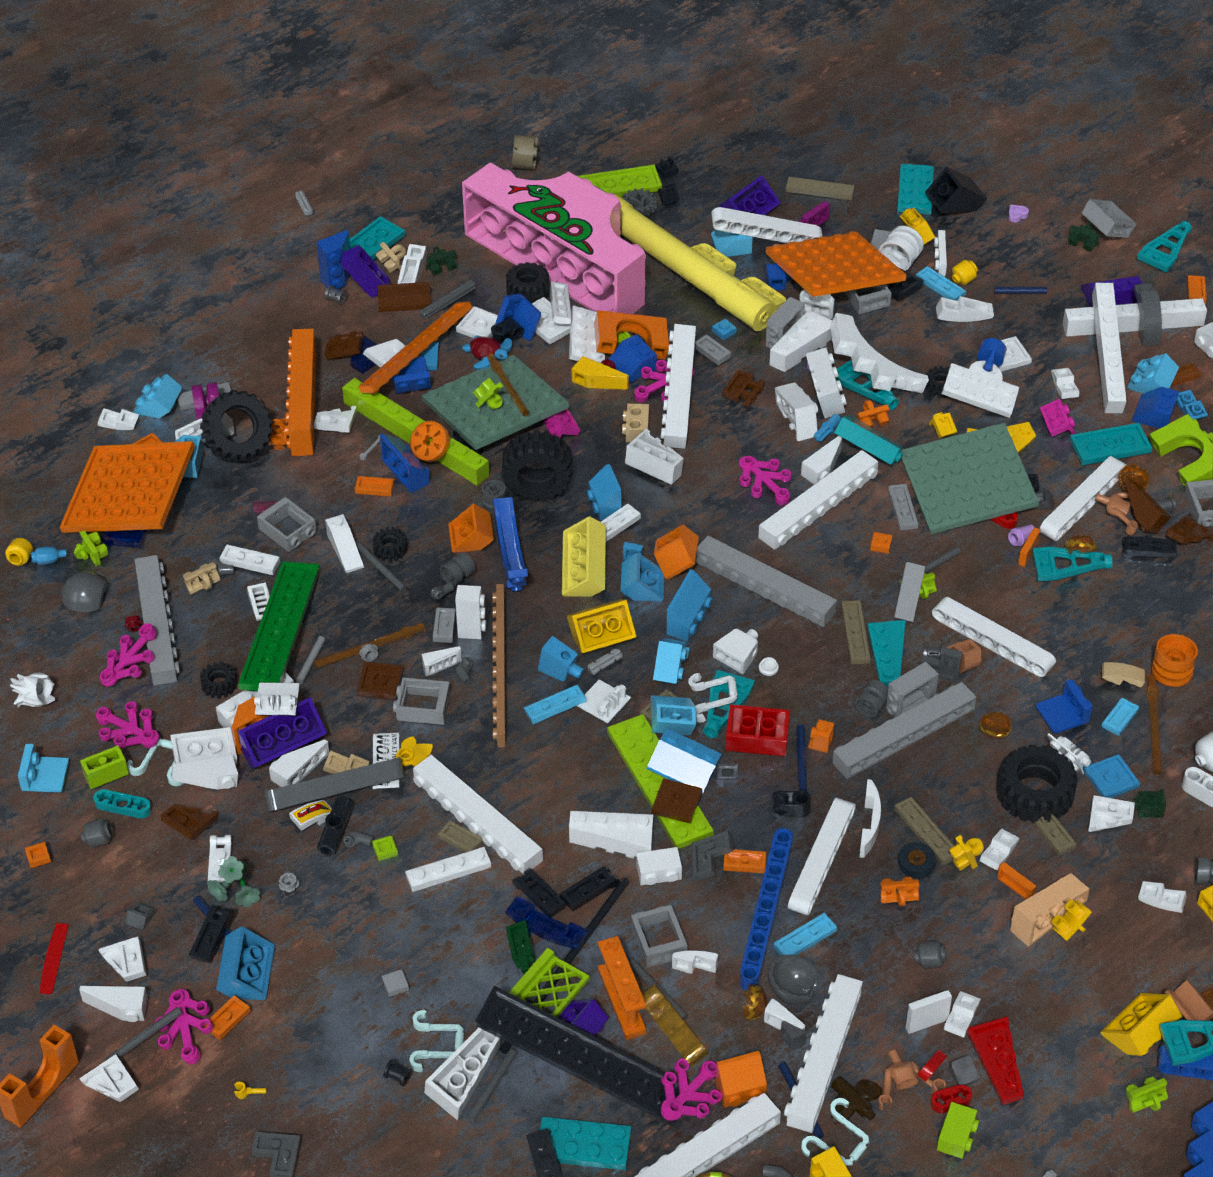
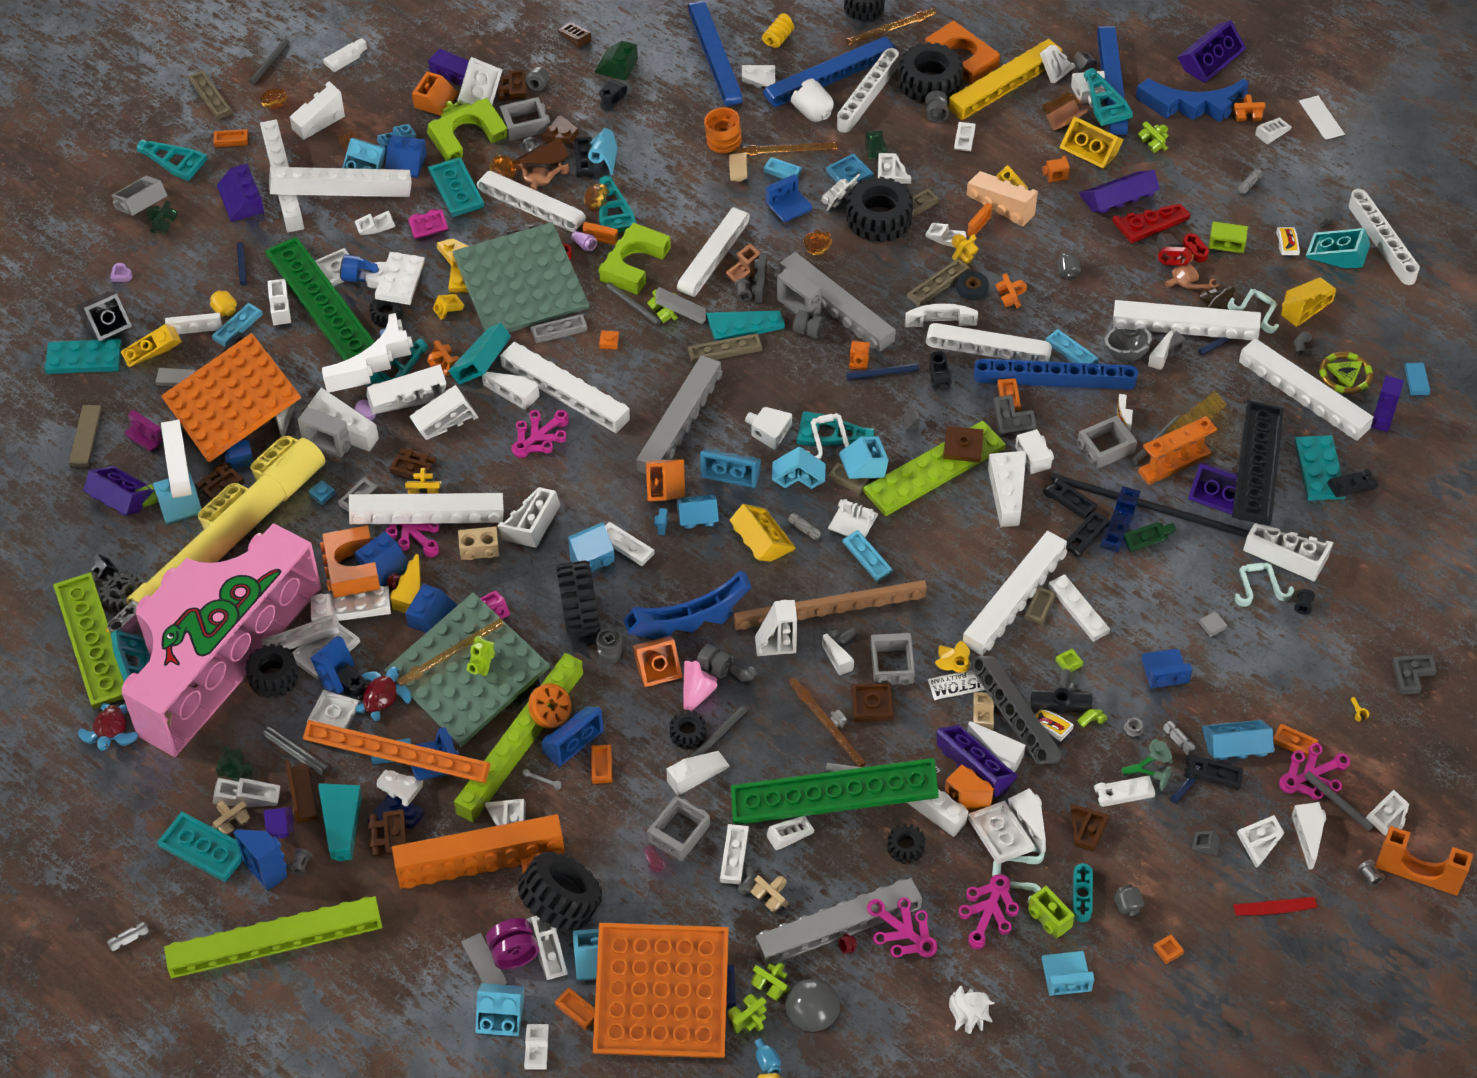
camera: 100 degrees left, 5 degrees up
white hinge [254,683,300,715] -> none
light grey plate [433,608,456,643] -> none
lime fence [509,948,590,1018] -> none
dark tan brick [512,135,538,170] -> none
dark azure torso [537,636,584,682] -> none
light yellow slope [562,516,606,597] -> none
slope [646,728,721,794] -> none
black tile [655,156,678,179] -> none
dark pink plant [661,1058,722,1121] -> none
orange slope [716,1051,767,1108] -> none
red brick [725,704,790,756] -> none
clear orange hair [742,984,768,1021] -> none
white plate [759,657,779,676] -> none
dark azure axle [814,414,841,442] -> none
white wheel [879,226,924,271] -> none
white tile [906,990,952,1034] -> none
white slope [944,991,981,1037] -> none
dark grey arch [1133,283,1162,346] -> none
none -> lime brick [164,896,383,979]
none -> reddish brown plate [195,463,245,500]
none -> green plate [265,237,375,361]
none -> teal slope [319,783,362,861]
none -> yellow hips [405,468,442,494]
none -> blue slope [405,584,458,633]
none -> medium azure panel [588,128,618,175]
none -> lime arch [598,223,671,295]
none -> bright pink hat [683,661,717,712]
none -> lime hips [750,962,791,1001]
none -> orange brick [1042,156,1070,183]
none -> lime arm [1077,709,1107,728]
none -> dark purple slope [1079,170,1160,214]
none -> blue bracket [1141,649,1192,689]
none -> light grey axle [1163,721,1196,755]

